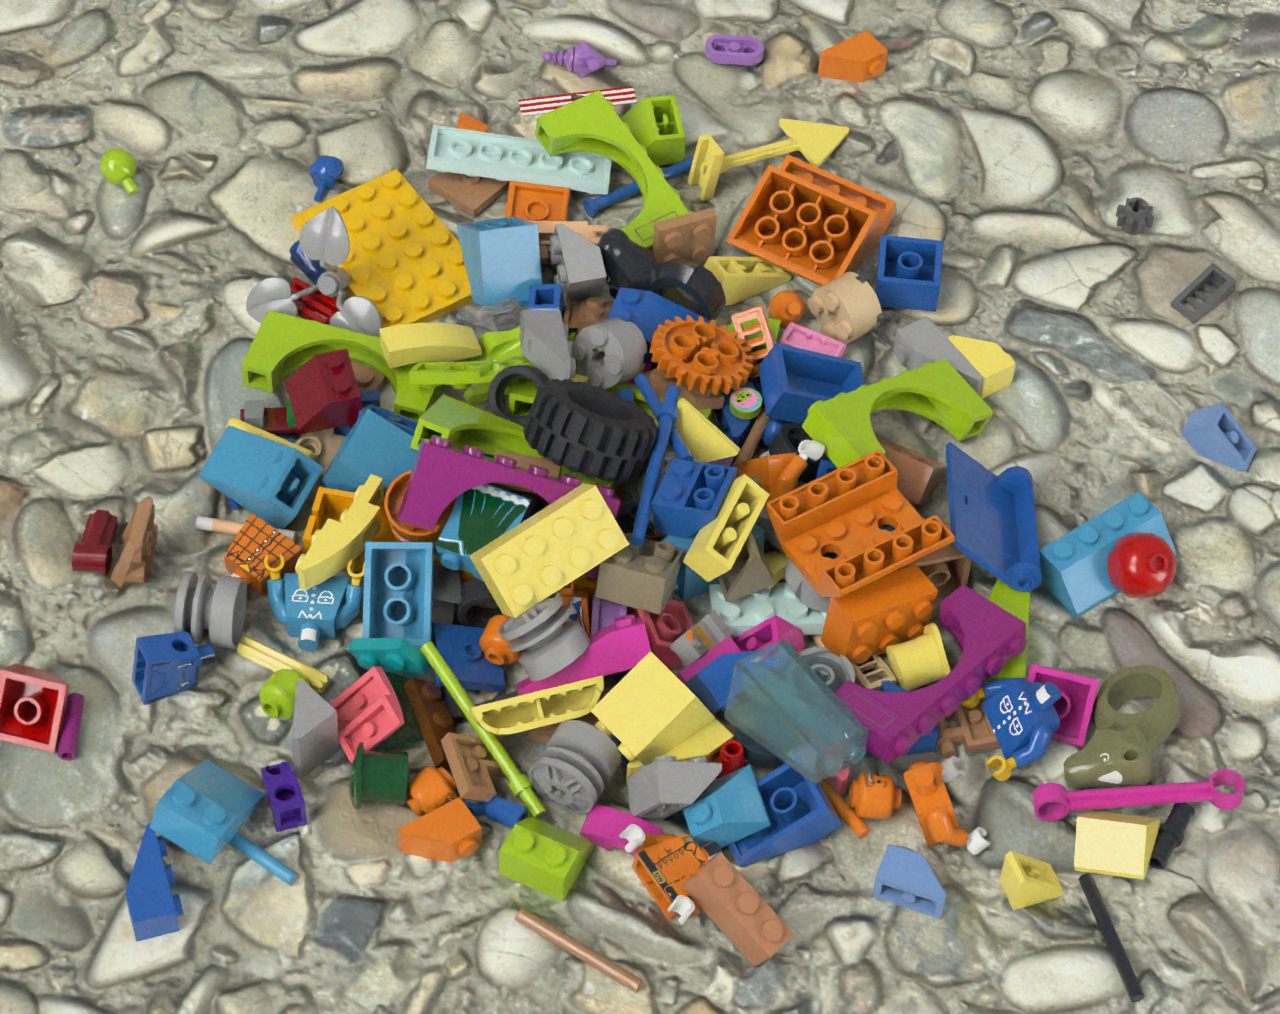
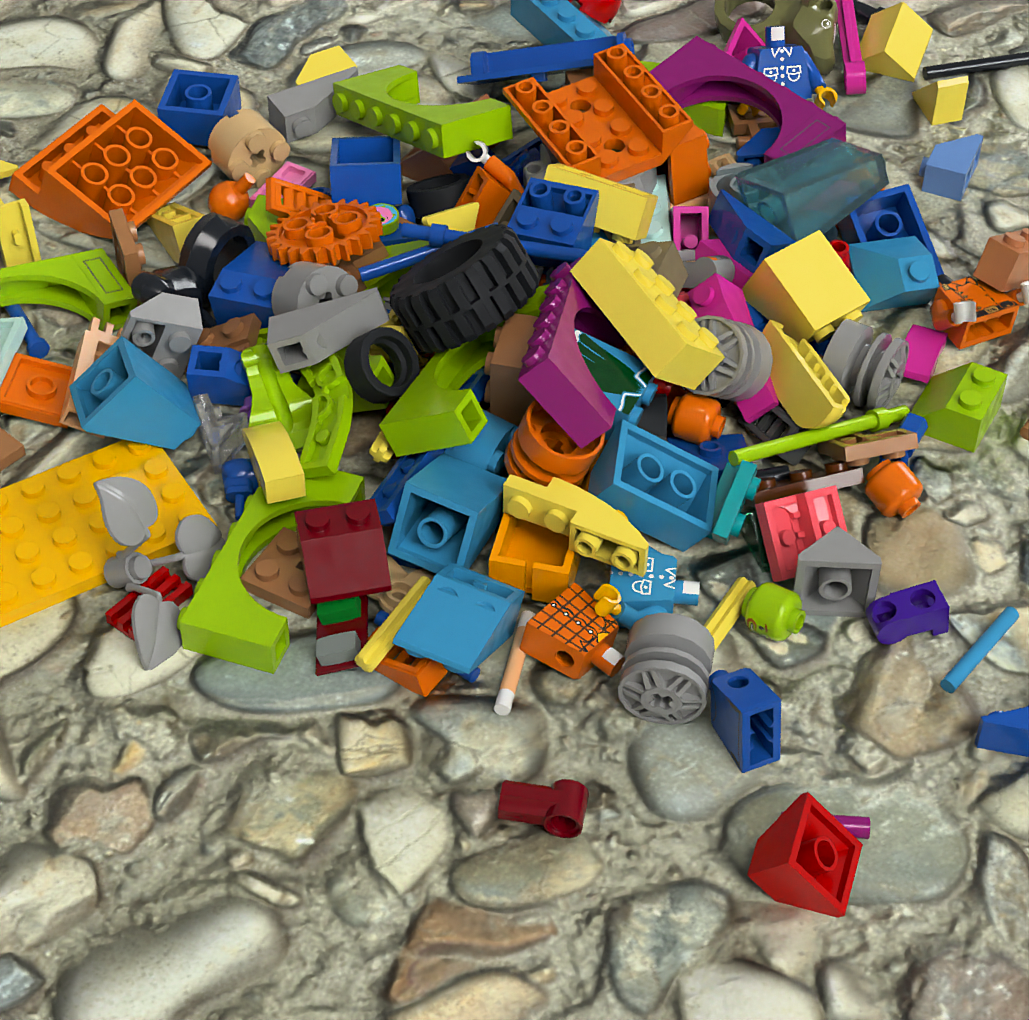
camera: 85 degrees left, 5 degrees down
medium nougat slope [110,496,158,588] -> none
dark azure slope [149,759,266,865] -> none
clear blue cone [289,240,327,285] -> none
dark green piece [349,742,409,809] -> none
orange slope [398,797,482,863] -> none
light grey slope [628,756,722,820] -> none
light yellow piece [886,623,951,692] -> none
orange torso [903,756,991,855] -> none

